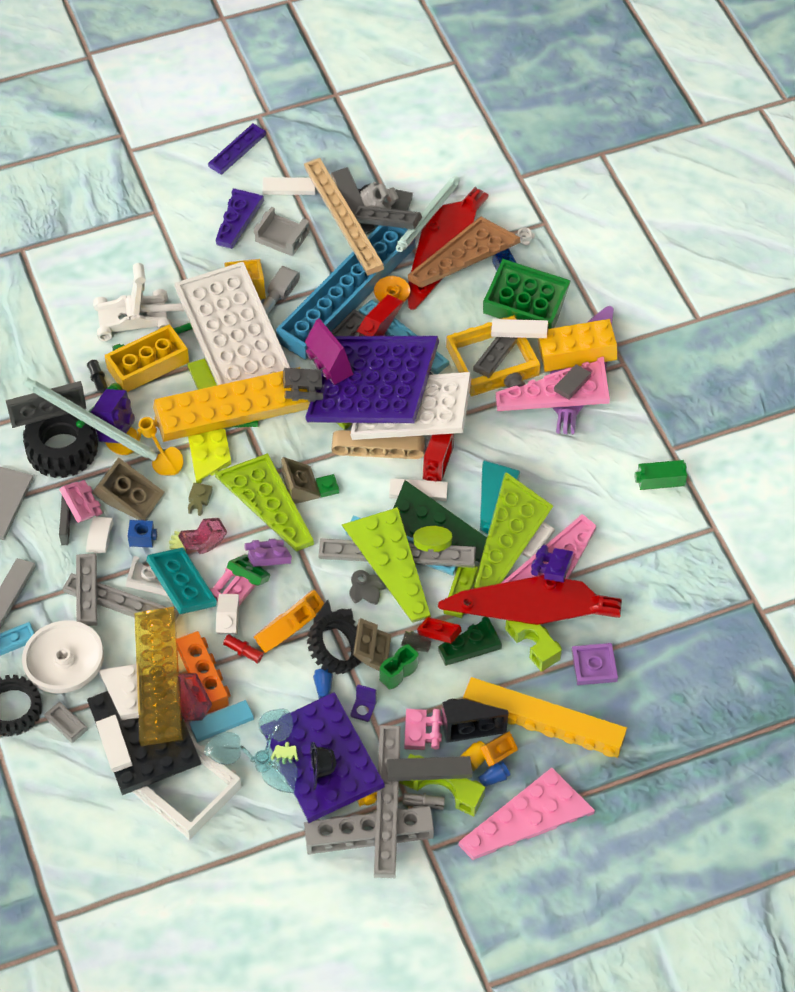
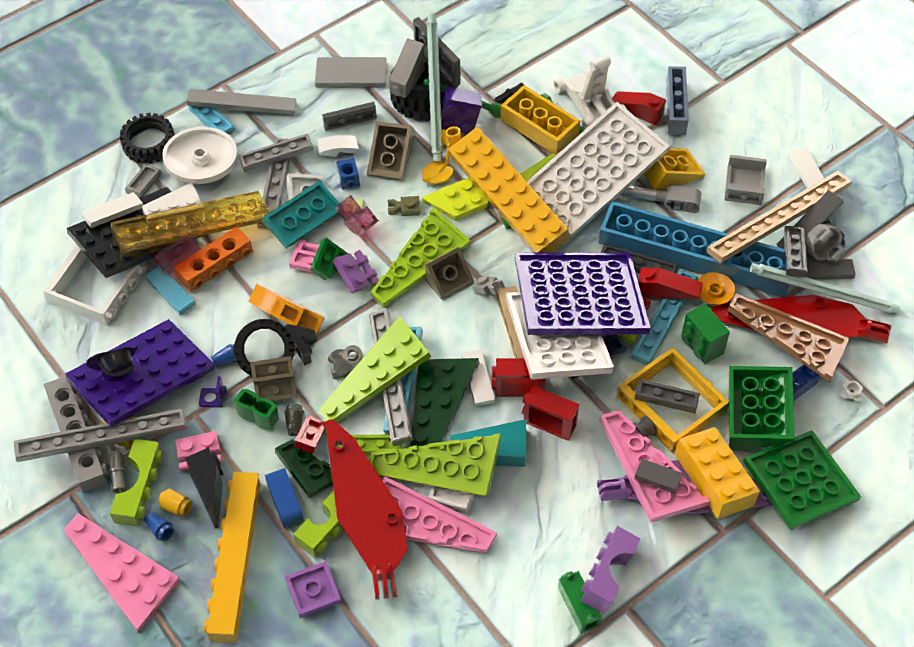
camera: 75 degrees right, 0 degrees up
bright pink plate [59,480,103,523] -> none
clear light blue plant [204,708,297,793] -> none
dark purple tile [208,123,266,175] -> none
dark purple wing [215,188,265,249] -> none
white slope [216,594,239,635] -> none
red pin [223,634,264,664] -> none
yellowish green piece [271,742,299,765] -> none
dark grey plate [283,368,323,402] -> none
magenta slope [305,318,353,385] -> none
green plate [316,474,339,498] -> none
dark grey tile [387,756,473,781] -> none
lime tile [413,526,452,552] -> none
light orange plate [480,731,518,766] -> none
white tile [491,319,548,338] -> none
dark purple plate [531,545,573,582] -> none
none -> blue beam [265,468,304,529]
none -> light grey slope [389,38,425,98]
none -> light grey plate [472,275,505,295]
none -> red window [522,385,579,441]
none -> medium lavender arch [581,526,641,614]
none -> red slope [612,91,666,126]
none -> sand blue brick [666,66,689,135]
none -> green brick [681,303,730,364]
none -> green plate [743,430,861,530]

